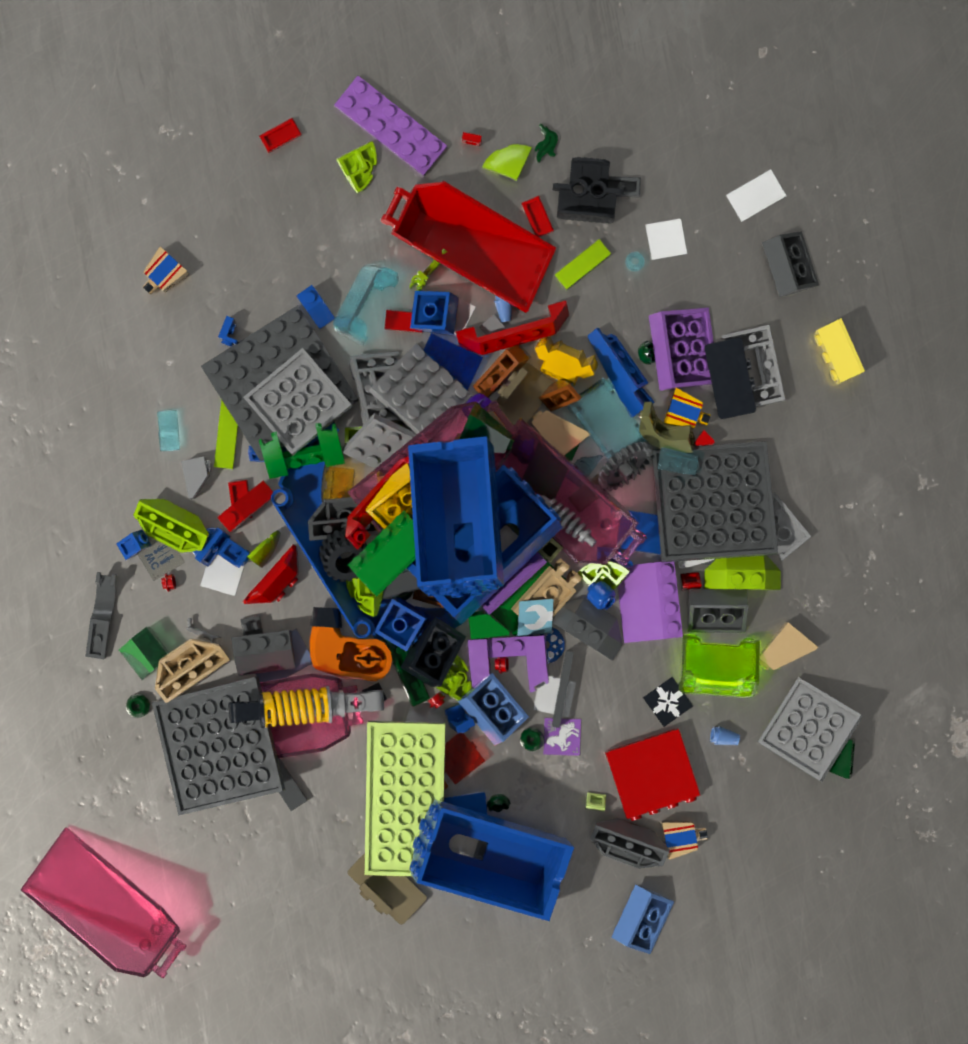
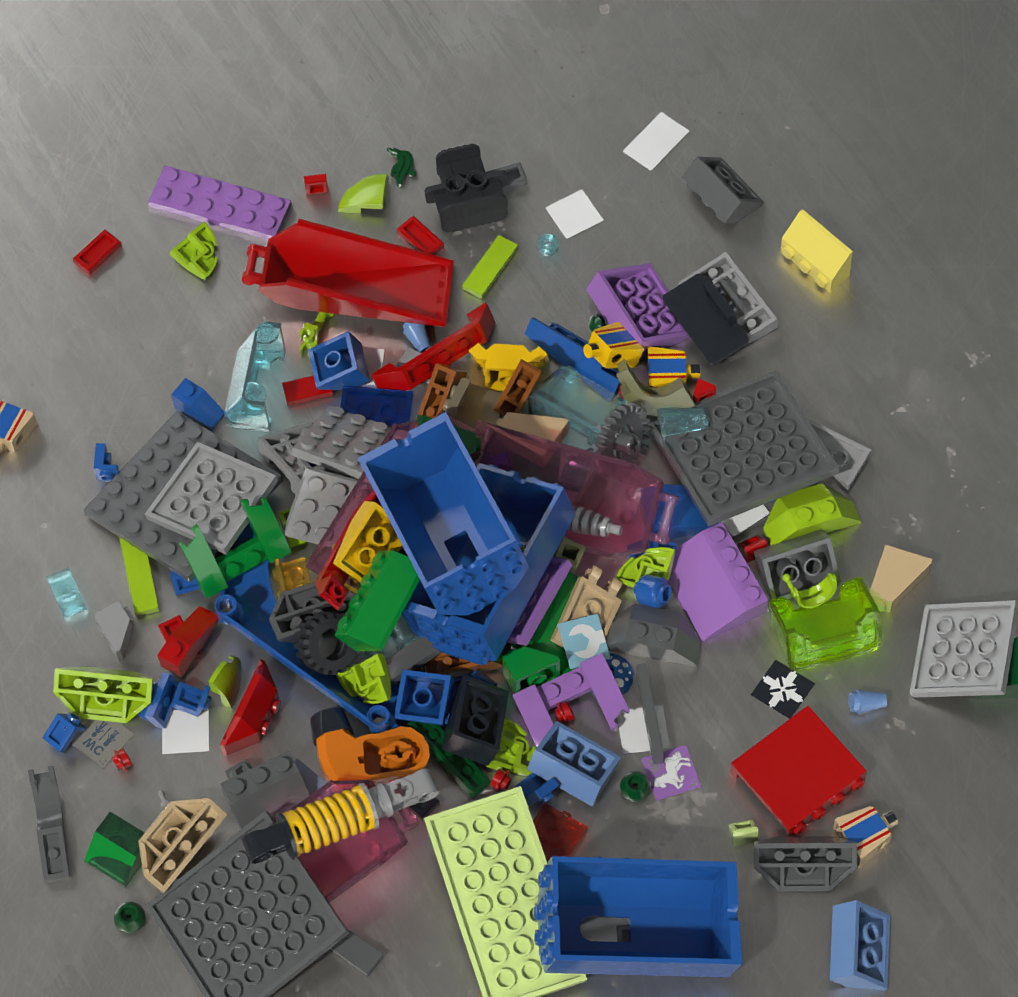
camera: 15 degrees left, 25 degrees down
none -> yellow torso [583,322,644,368]
none -> lime helmet [782,573,837,608]

